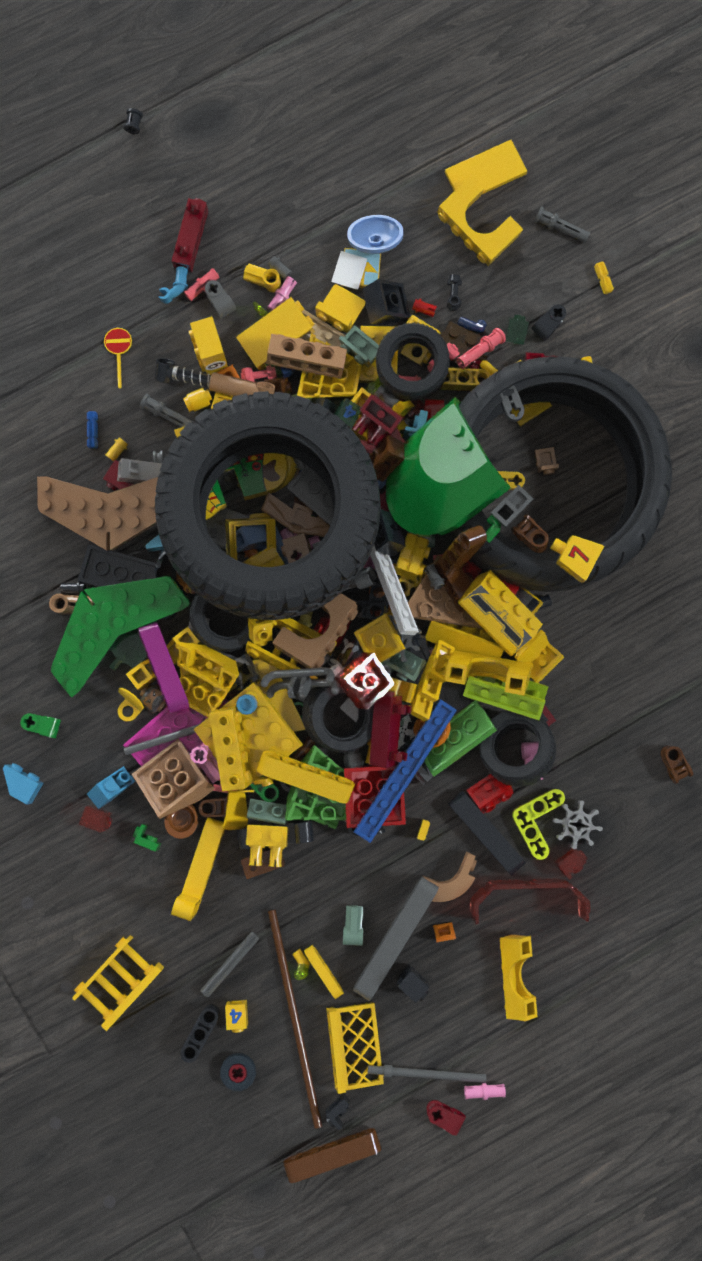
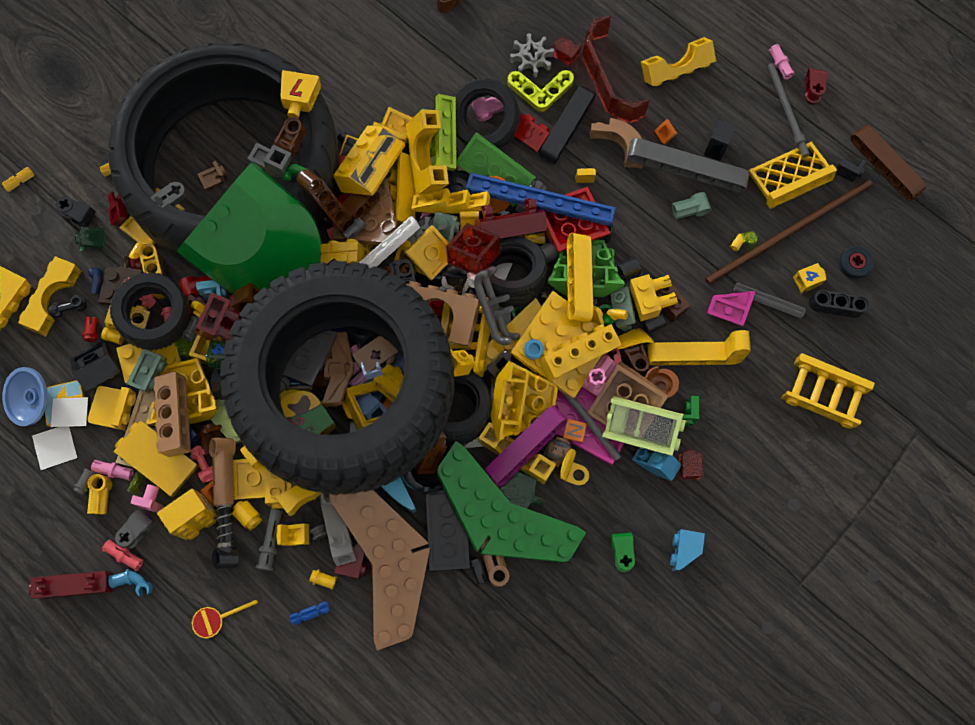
camera: 110 degrees left, 10 degrees down
yellow beam [304,945,344,999] -> none
coral pin [456,328,506,369] -> none
none -> yellow arch [18,256,82,337]
none -> white sticker [32,427,77,470]
none -> bright pink tile [131,485,164,512]
none -> yellow bracket [276,523,309,546]
none -> sand blue piece [361,362,383,379]
none -> orange tile [563,419,587,443]
none -> yellow arm [602,309,628,327]
none -> door [602,396,686,455]
none -> dark pink wing [706,291,755,326]

